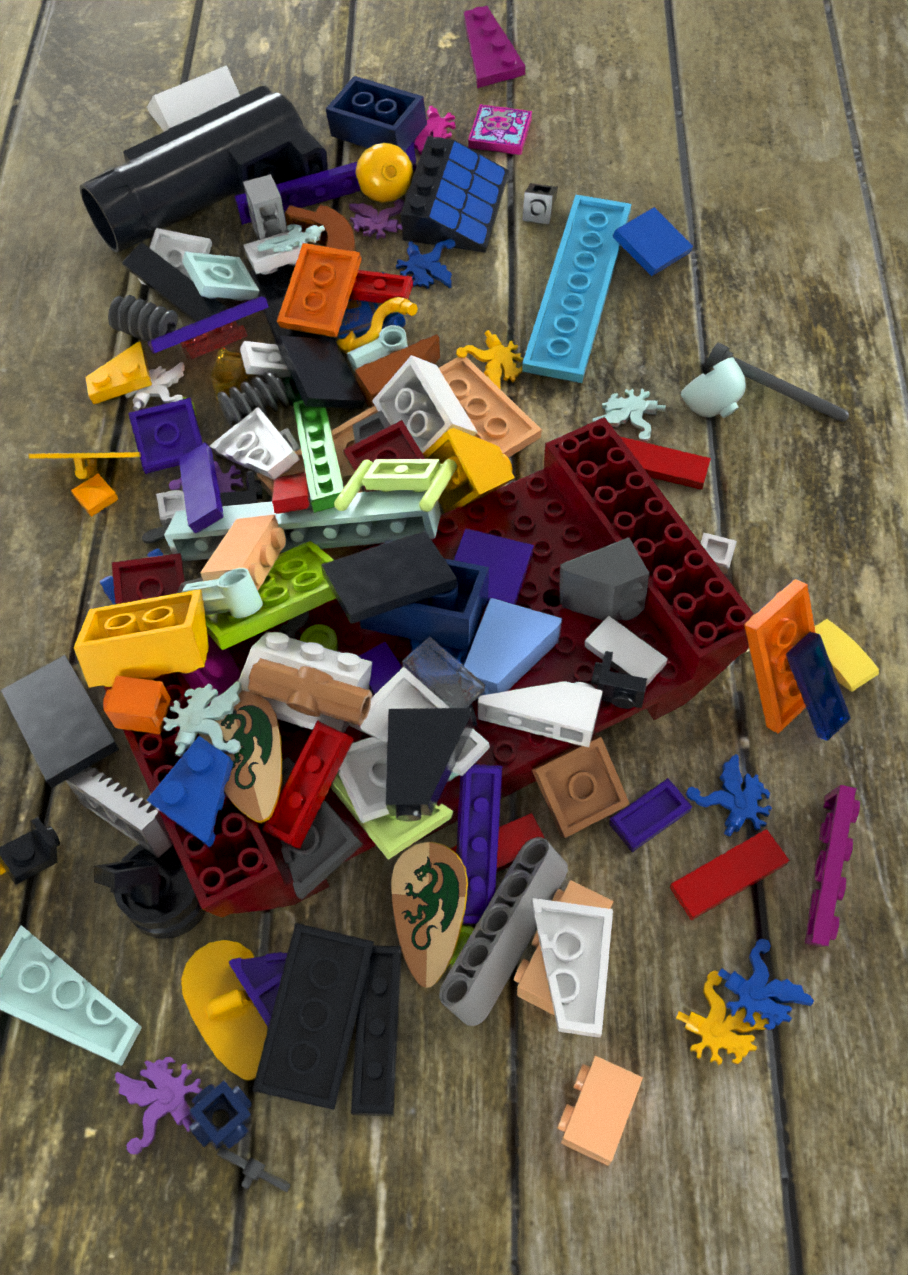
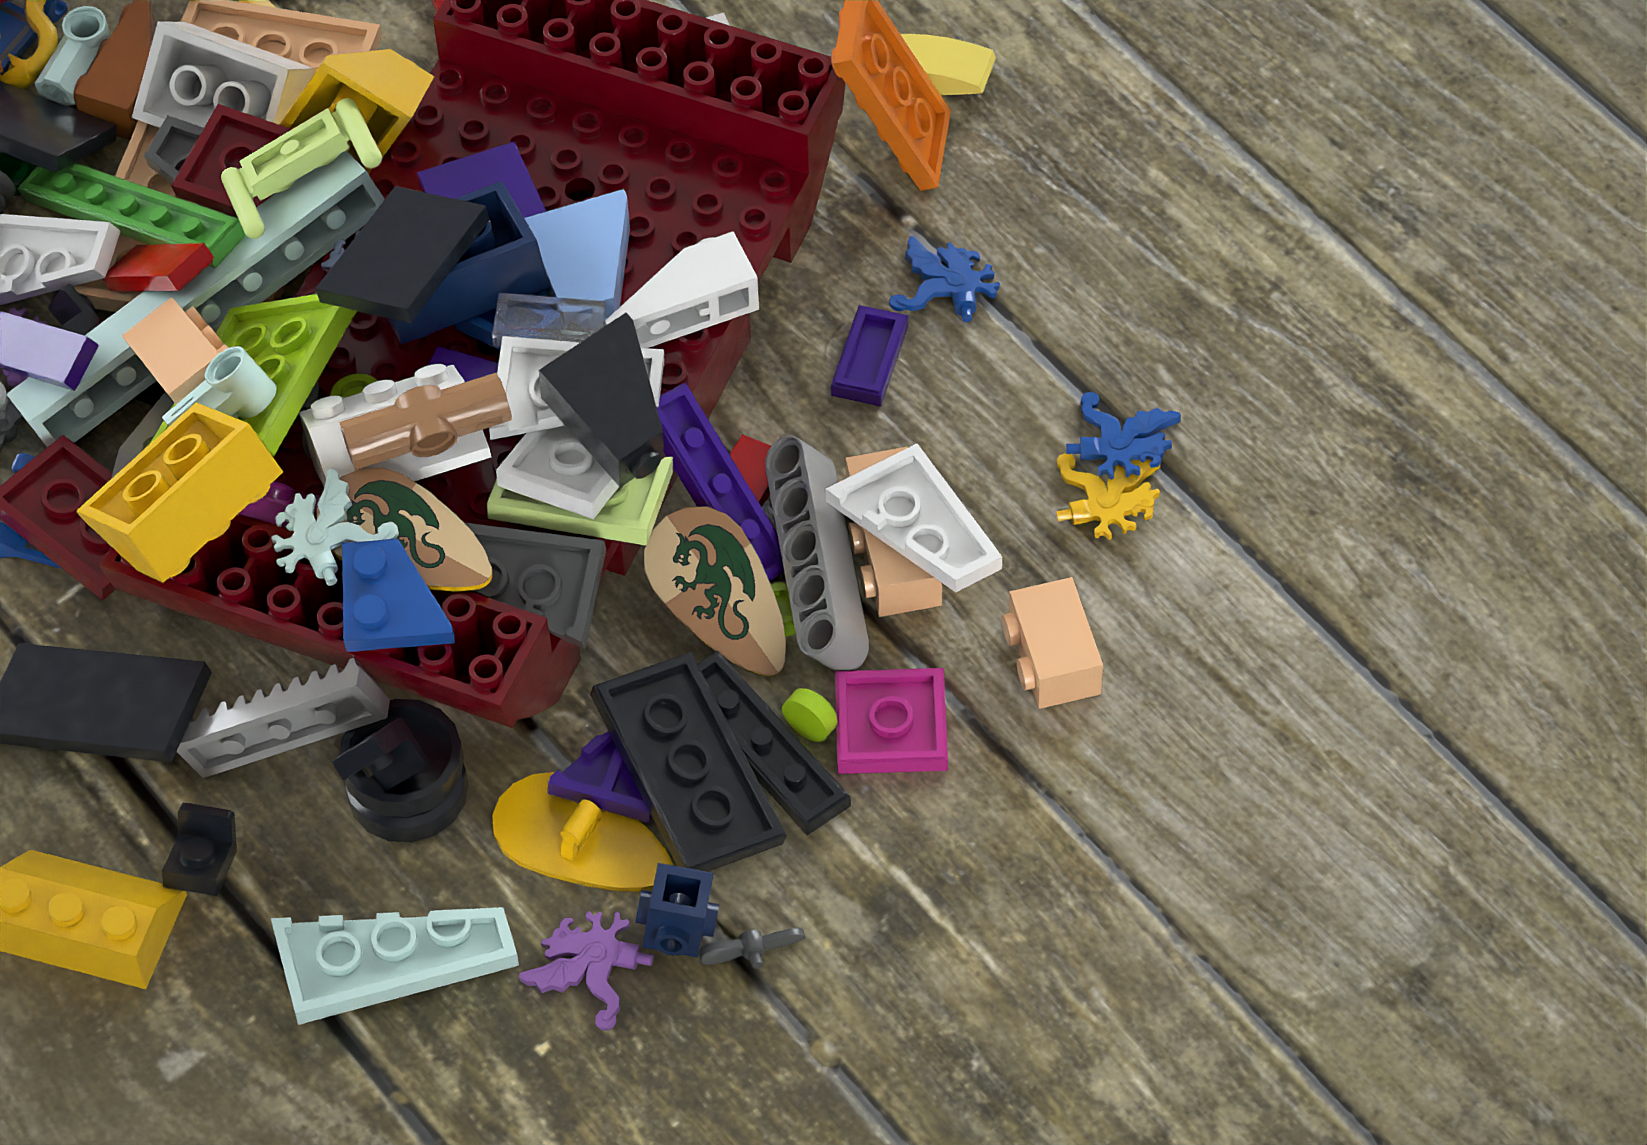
camera: 40 degrees left, 5 degrees down
orange brick [103,675,171,734] -> none
red tile [262,720,354,849] -> none
medium nougat plate [531,735,630,838] -> none
dark grey slope [560,538,649,621] -> none
white tile [585,616,668,686] -> none
black bracket [592,651,647,709] -> none
red tile [670,829,790,921] -> none
clear blue tile [786,632,851,741] -> none
magenta wing [805,785,860,947] -> none
none -> lime tile [782,688,838,742]
none -> dark pink tile [835,668,948,774]

